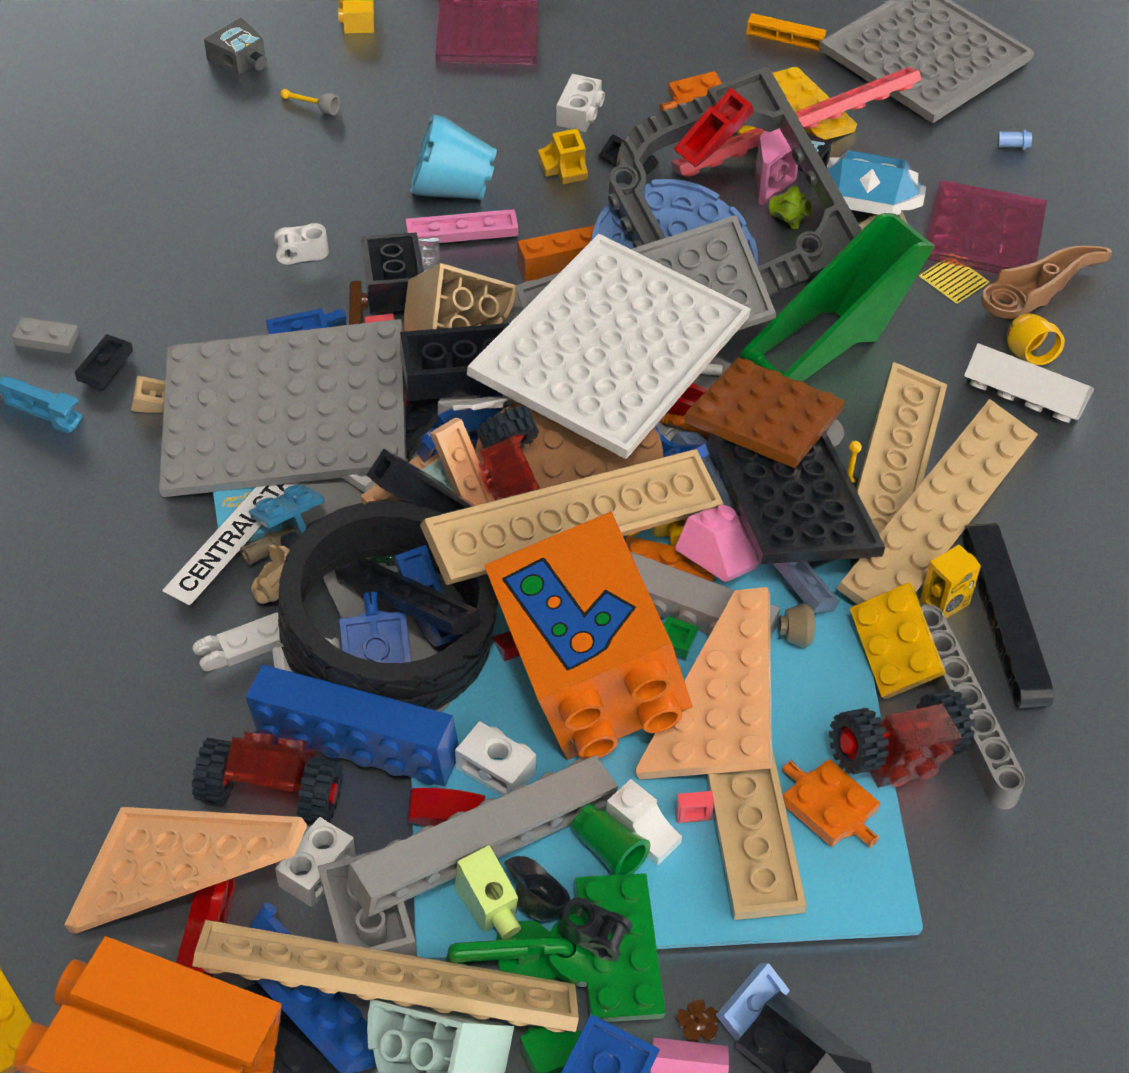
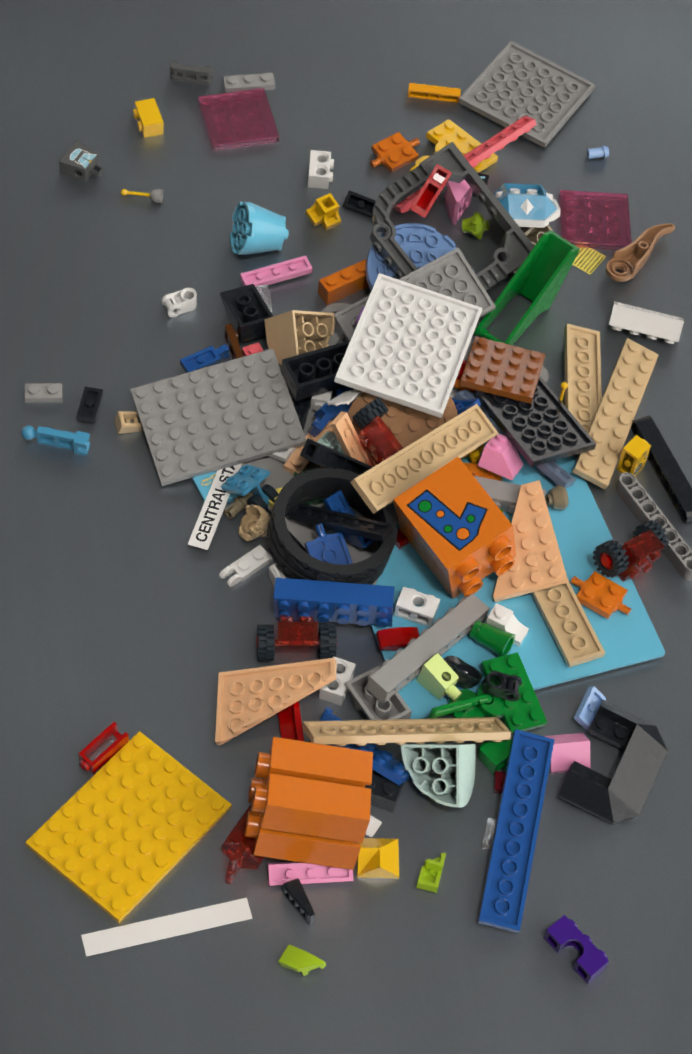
camera: 20 degrees left, 5 degrees up
coral tile [675,791,714,823] -> none
reddish brown plant [675,998,721,1042] -> none
yellow plate [850,582,946,699] -> none
yellow helmet [1006,313,1065,365] -> none

